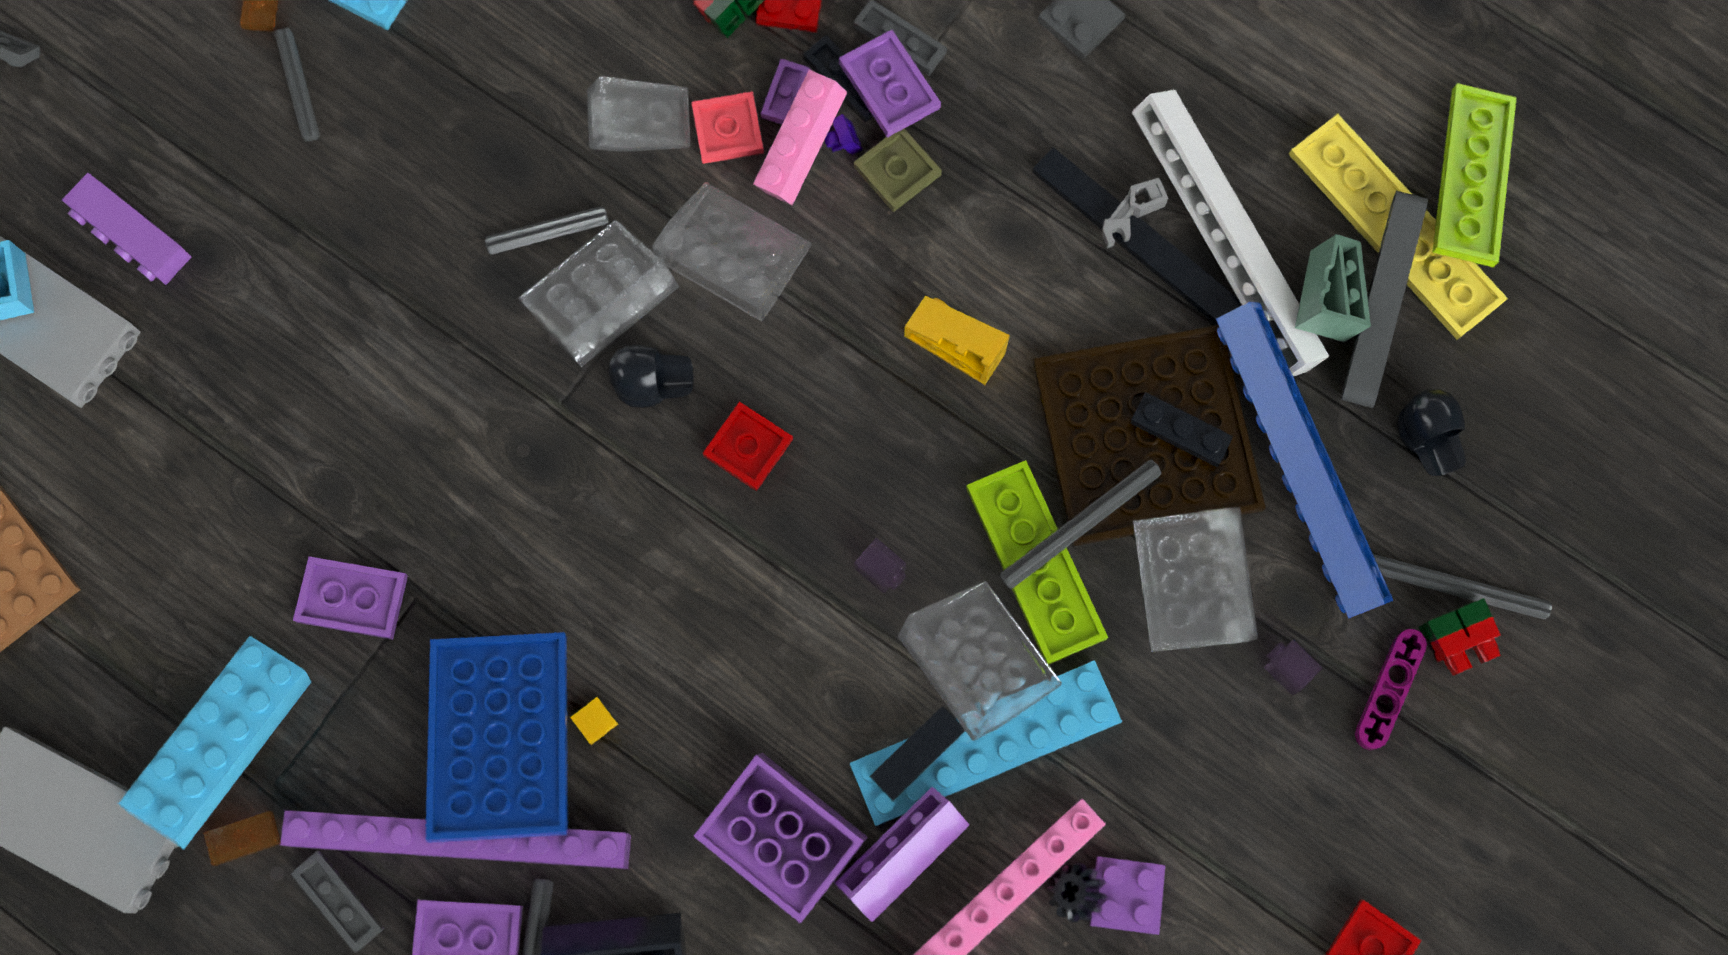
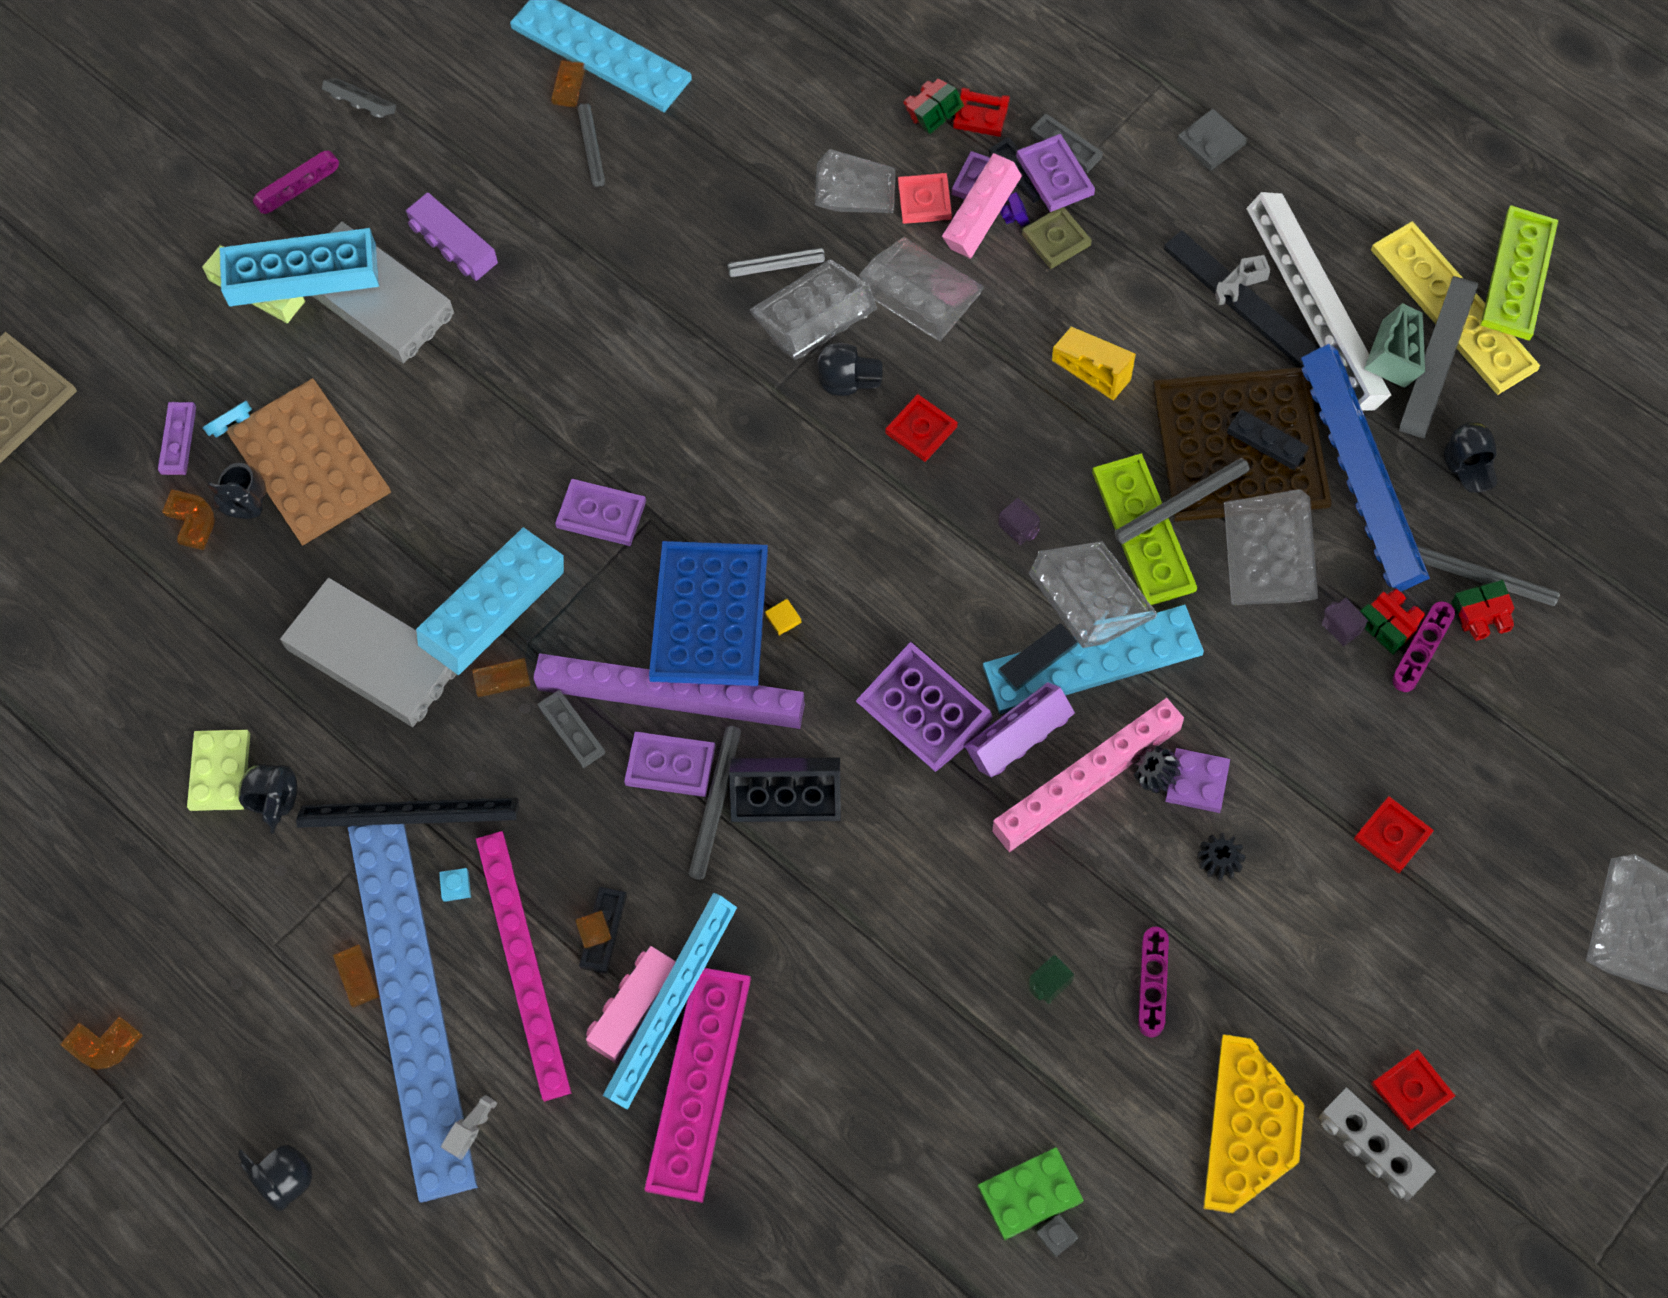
camera: 10 degrees right, 10 degrees down
none -> hips [1356,589,1425,655]

